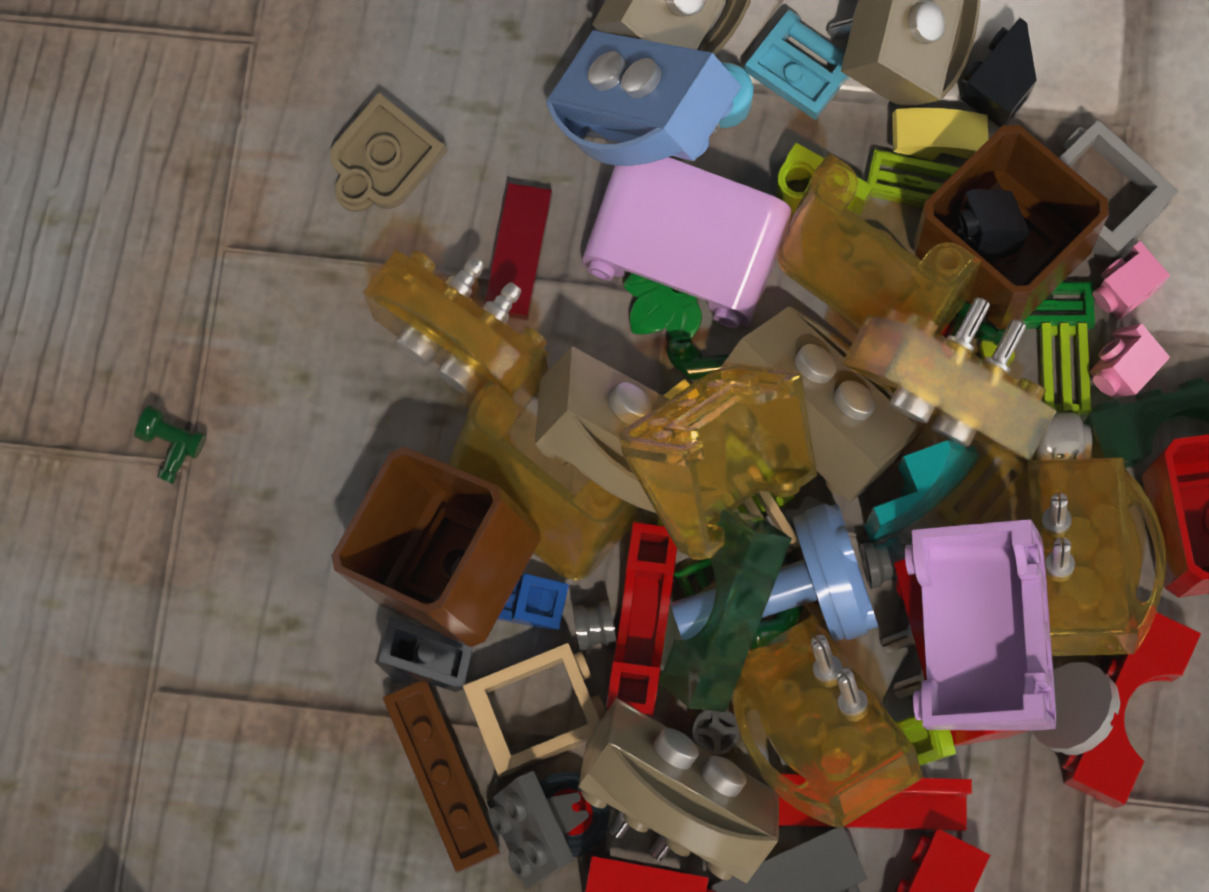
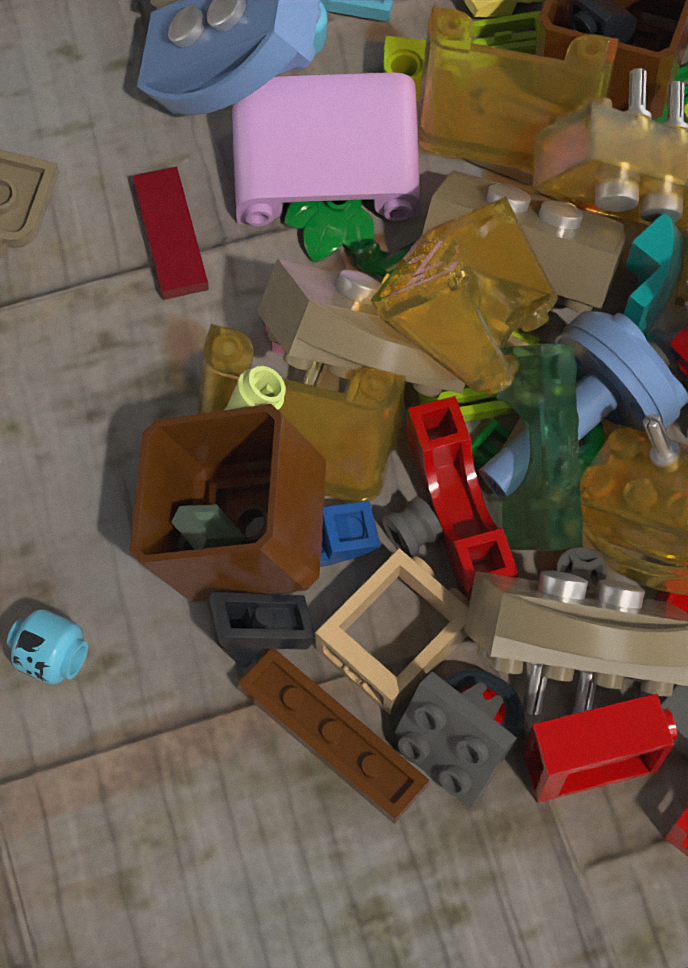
camera: 30 degrees left, 10 degrees down
clear yellow piece [363,249,549,420] -> none
none -> medium azure head [7,609,88,685]
none -> sand green tile [172,505,245,551]
none -> yellowish green cone [224,366,286,410]

